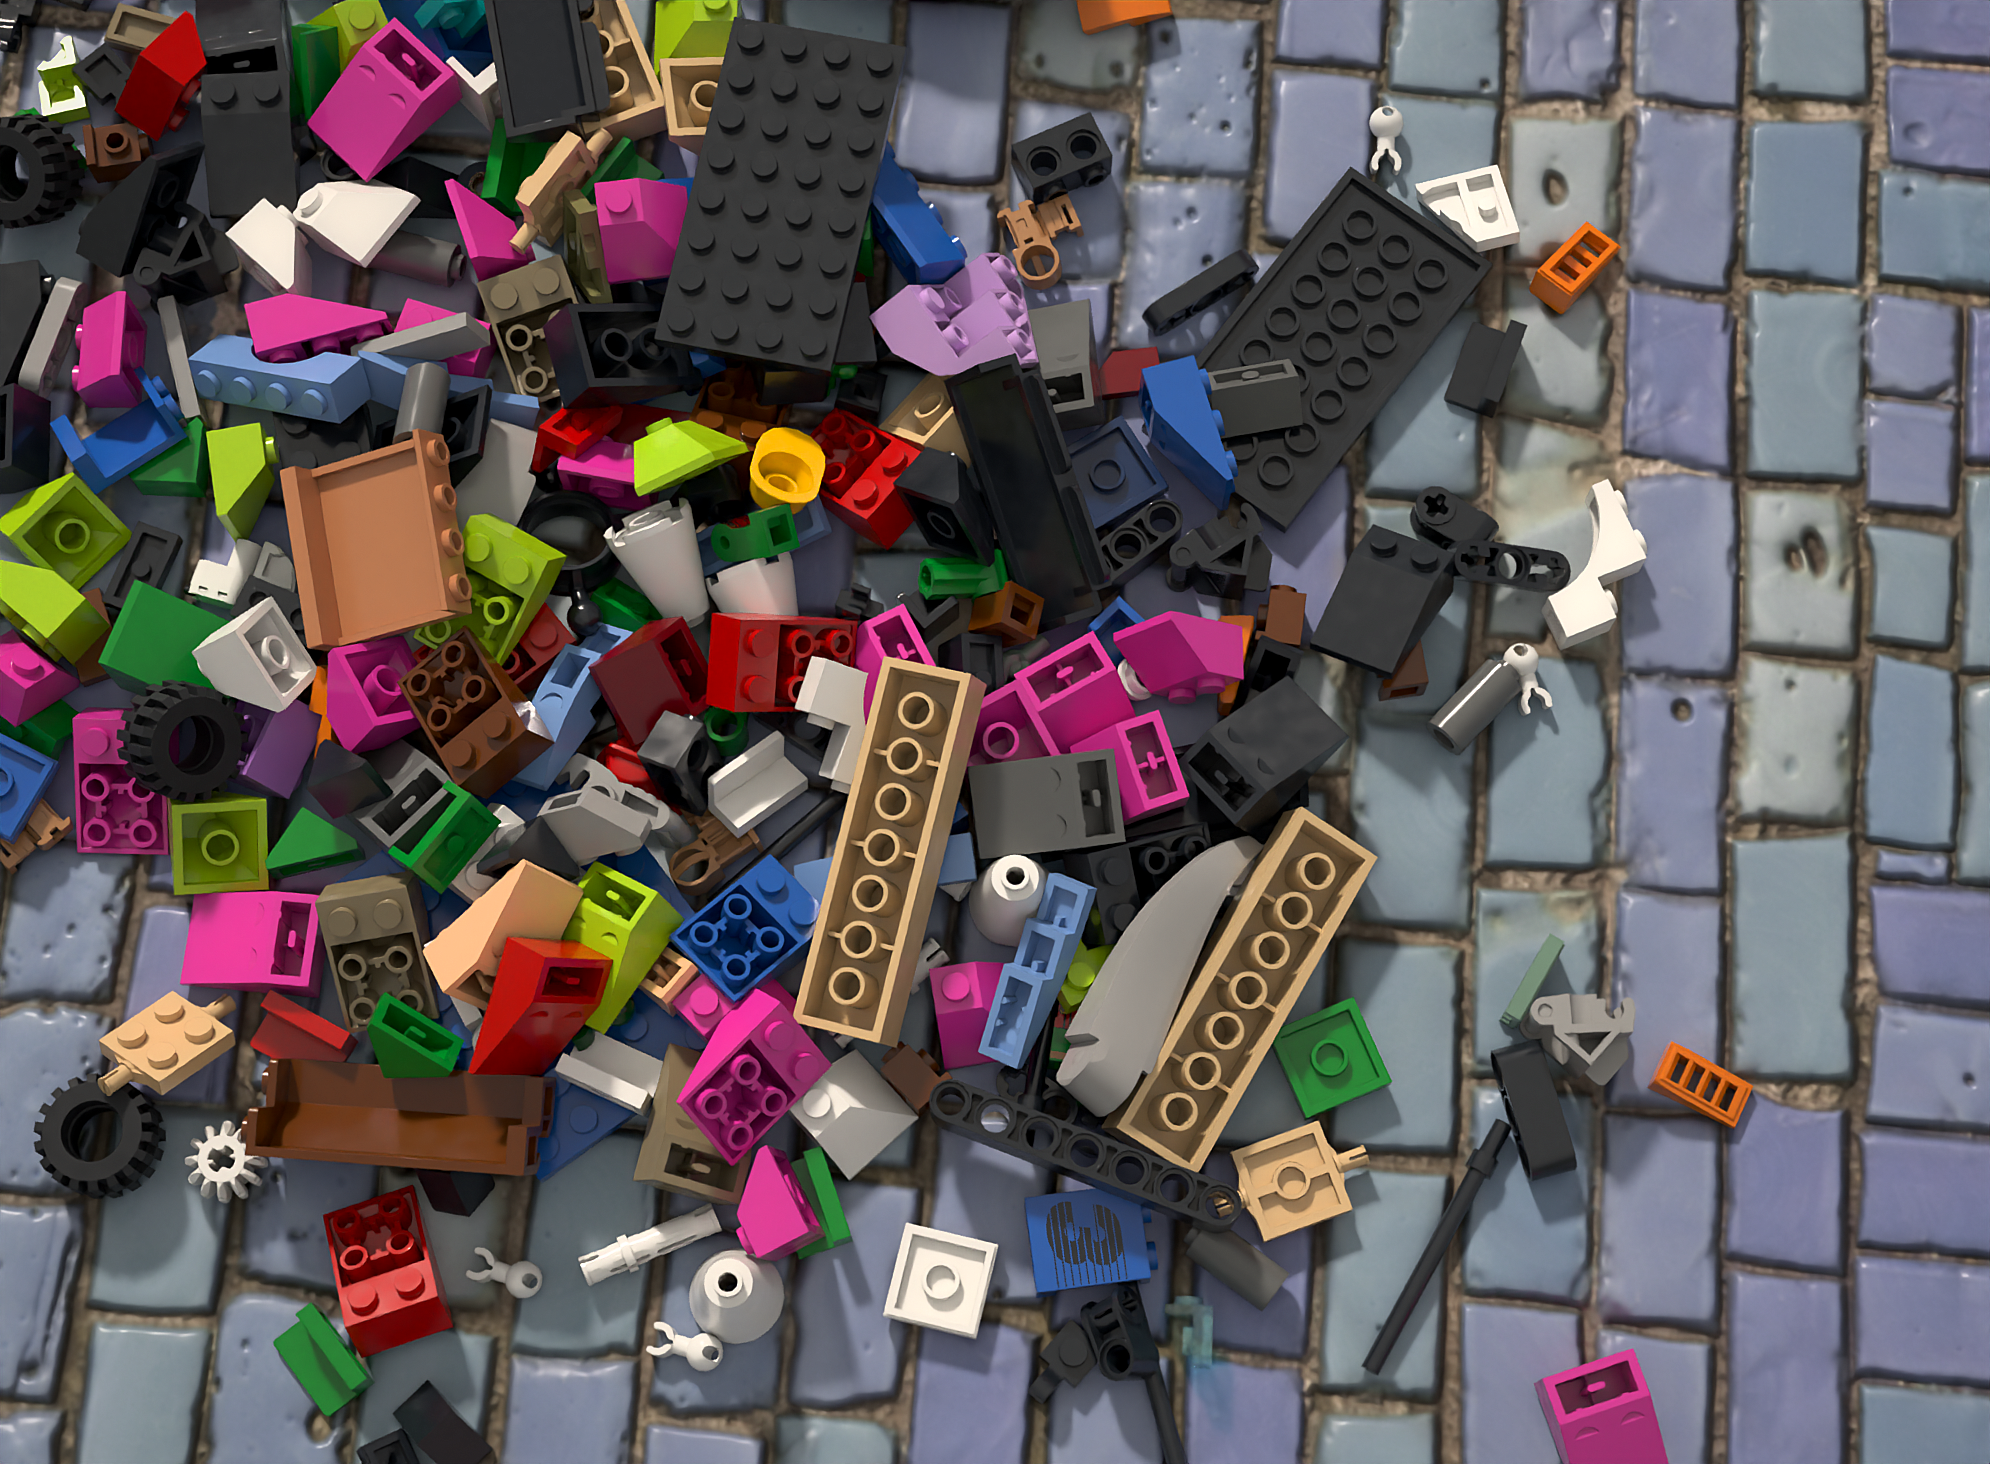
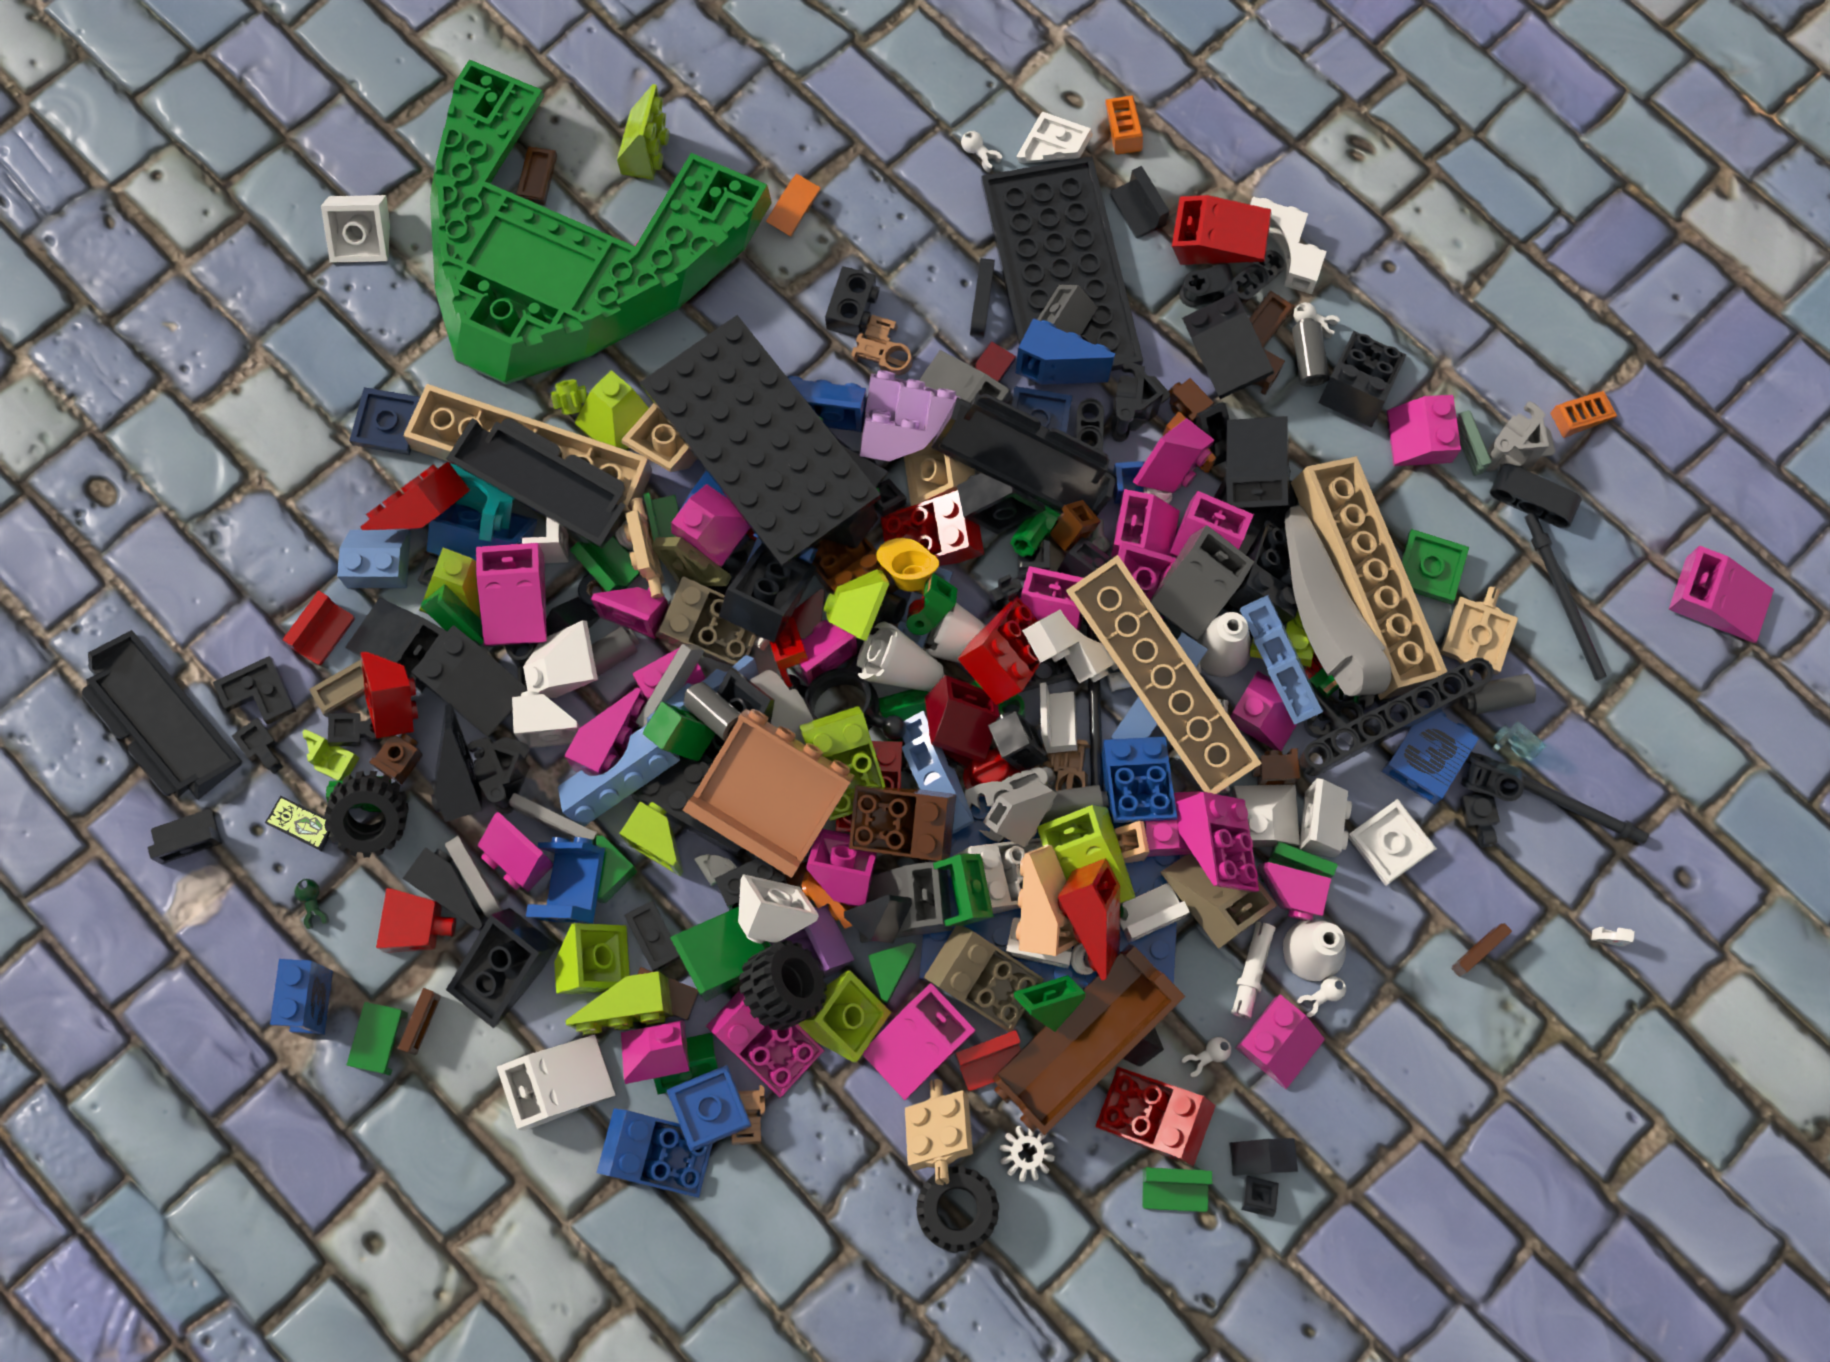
camera: 50 degrees left, 0 degrees up
white piece [184,539,262,610] -> none
black slope [476,815,580,882] -> none
none -> green panel [643,702,716,761]
none -> dark grey brick [1040,785,1109,825]
none -> red slope [1172,195,1272,265]
none -> dark pink slope [1235,995,1325,1089]
none -> reddish brown tile [1249,290,1294,348]
none -> white slope [1299,778,1352,858]
none -> black slope [1318,331,1406,428]
none -> dark pink slope [1386,395,1461,466]

